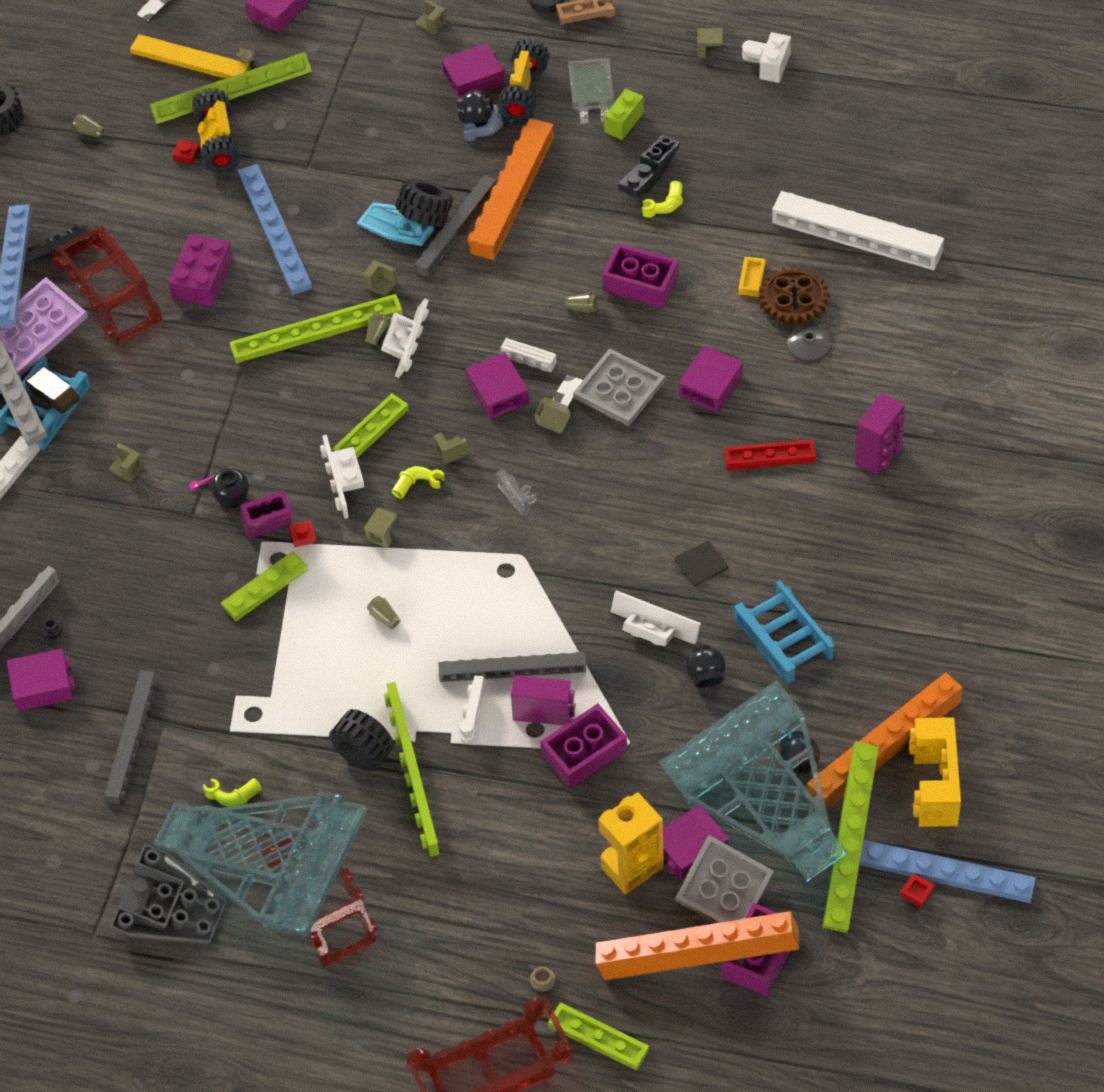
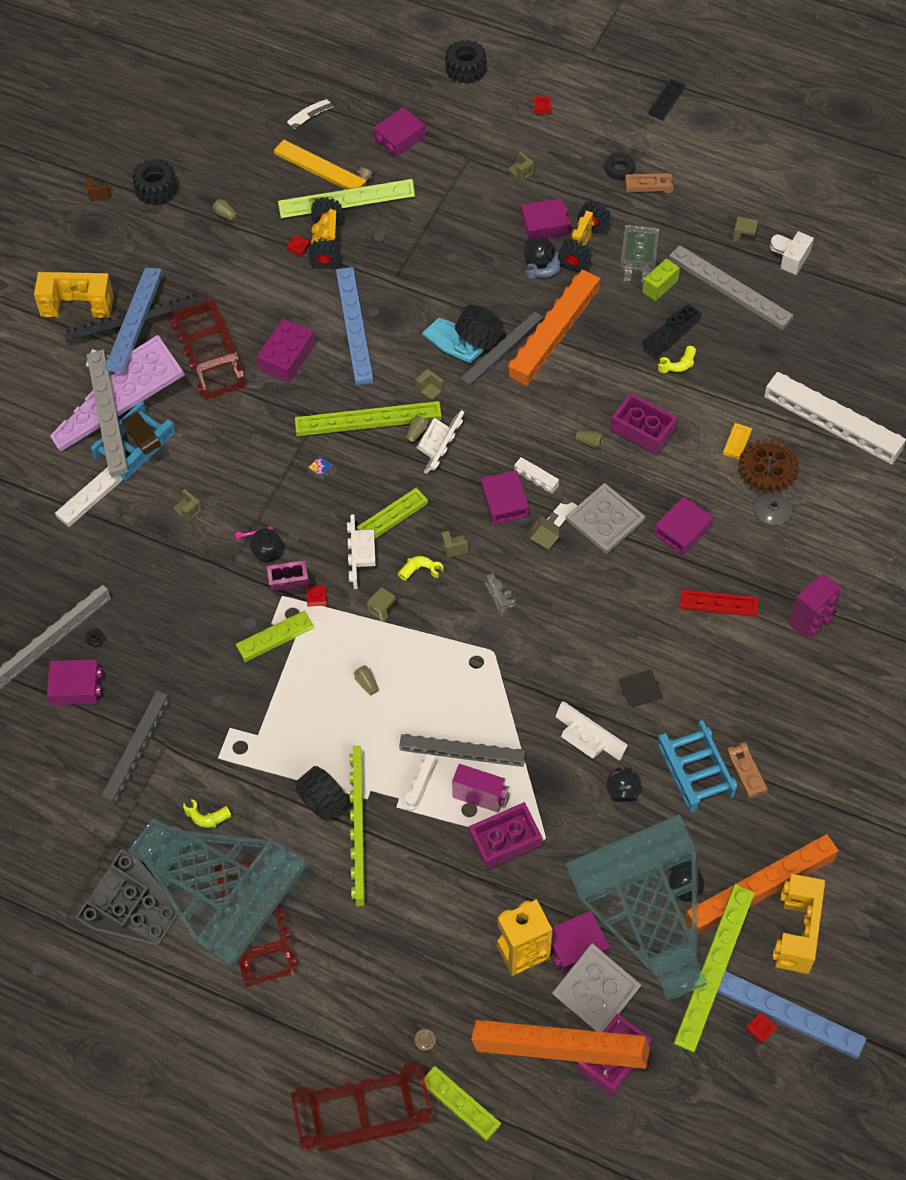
camera: 10 degrees right, 5 degrees up
none -> tile [308,455,334,480]
none -> light grey plate [669,245,793,330]
none -> medium nougat plate [725,742,768,799]

